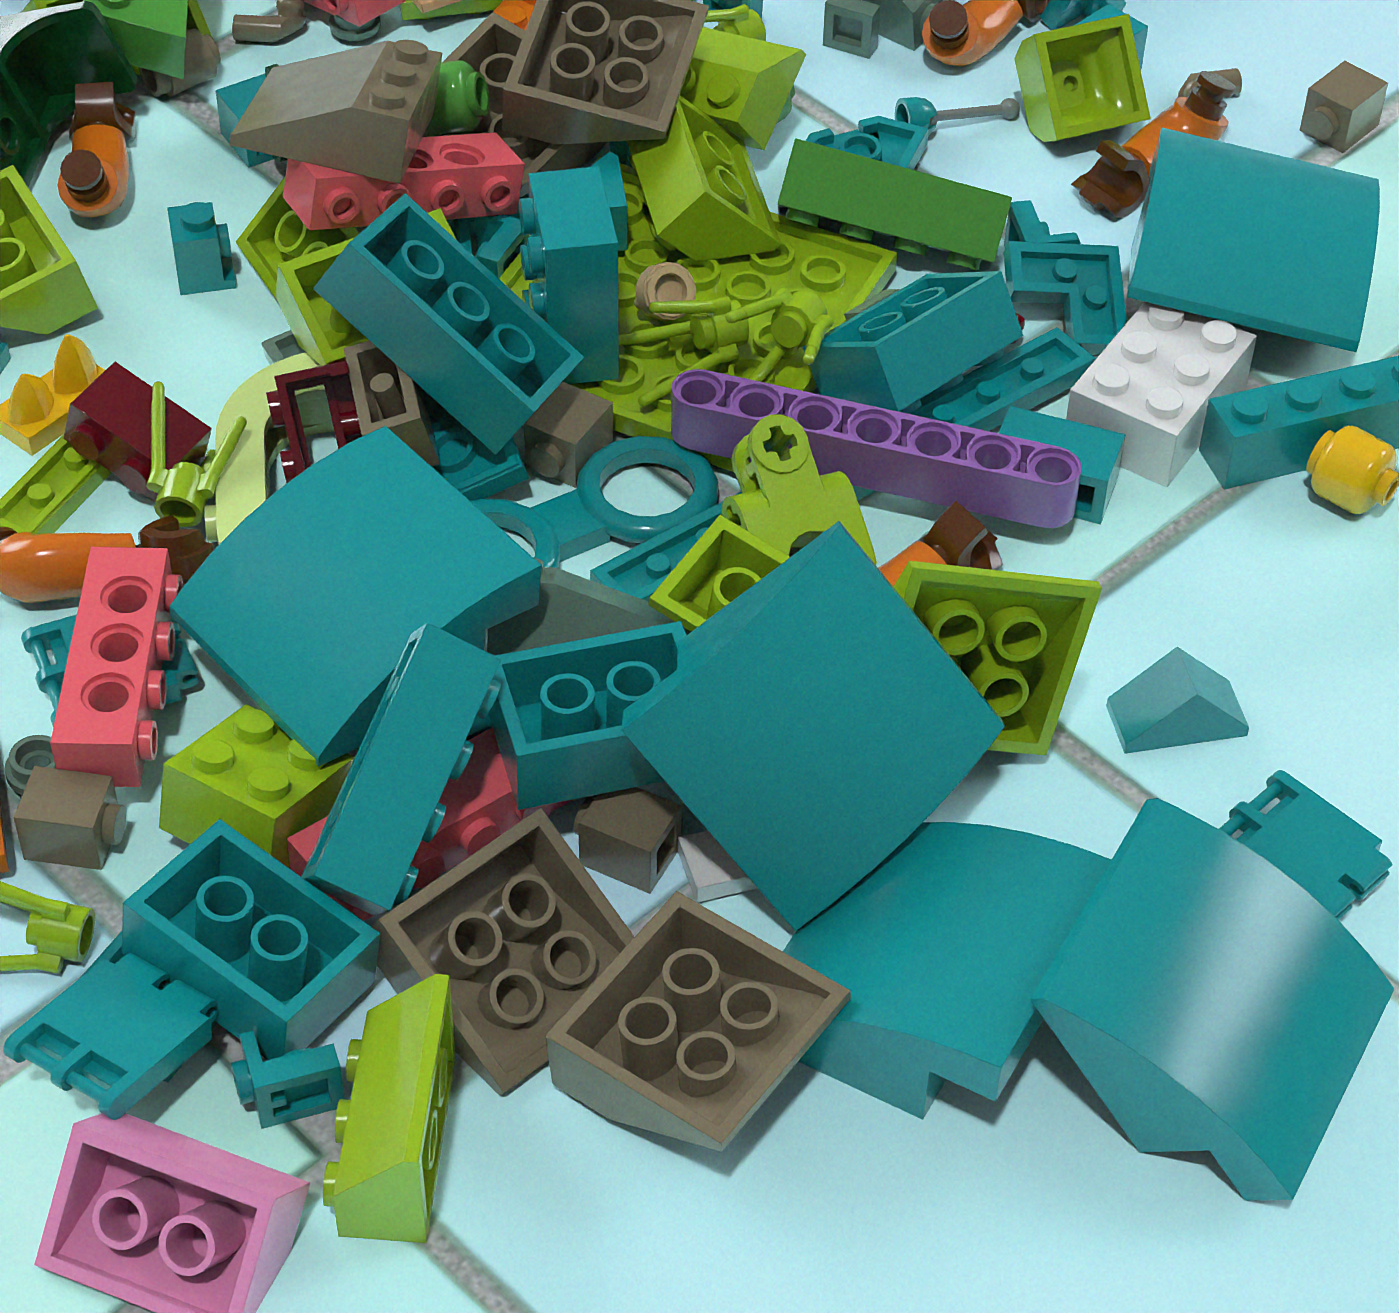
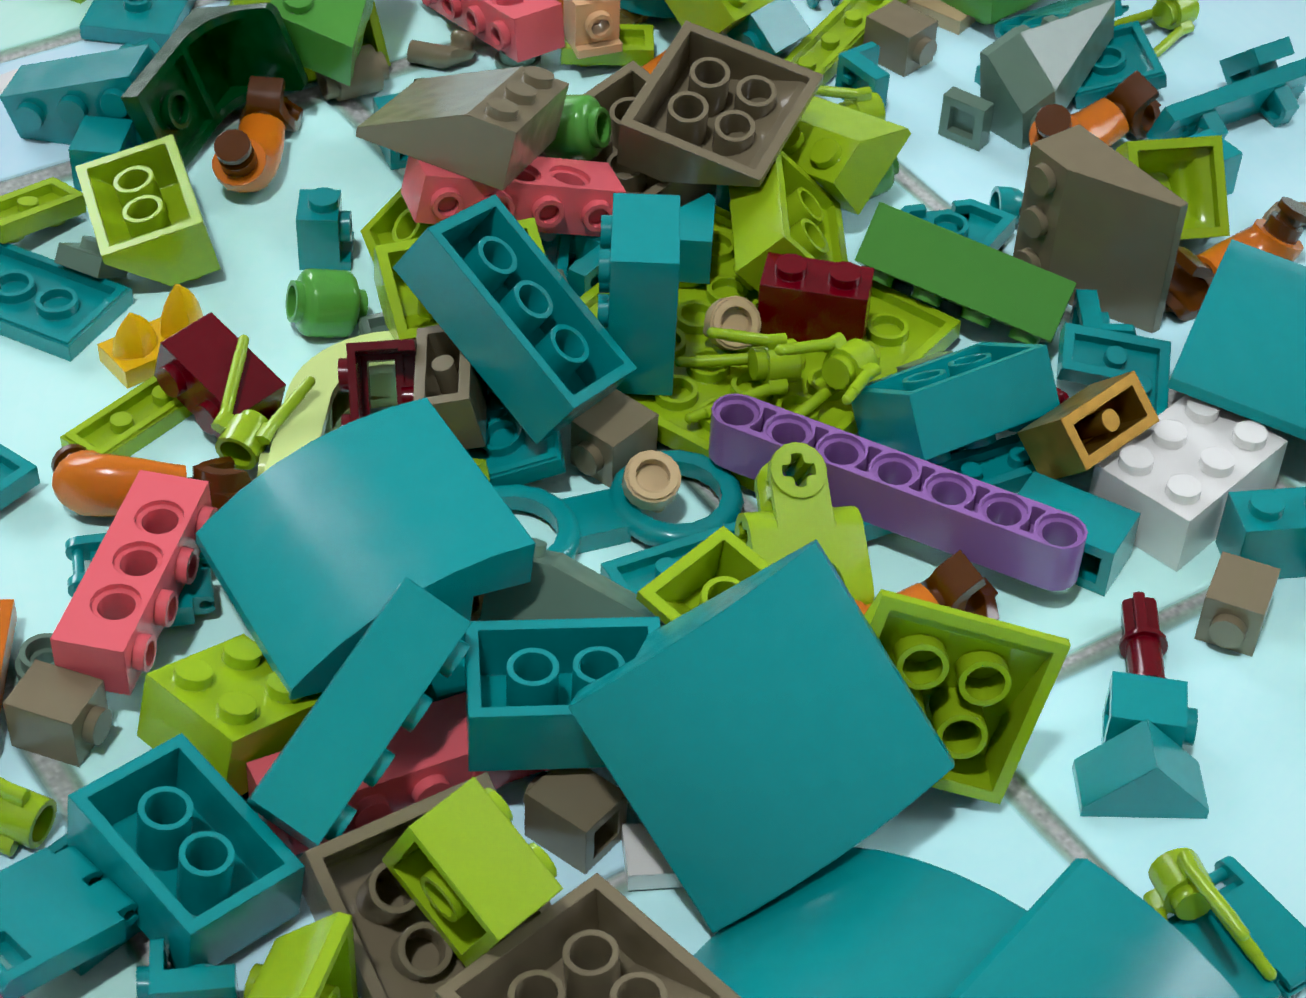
camera: 10 degrees right, 5 degrees down
none -> bright green head [285,268,368,338]
none -> lime brick [382,777,564,968]
none -> tan tile [622,450,681,513]
none -> dark red brick [757,252,875,342]
none -> dark tan slope [1013,124,1188,333]
none -> pearl gold brick [1017,370,1160,479]
none -> teal brick [1101,671,1198,747]
none -> dark red axle [1119,591,1168,678]
none -> lime plant [1143,848,1277,981]
none -> dark tan brick [1194,551,1281,657]

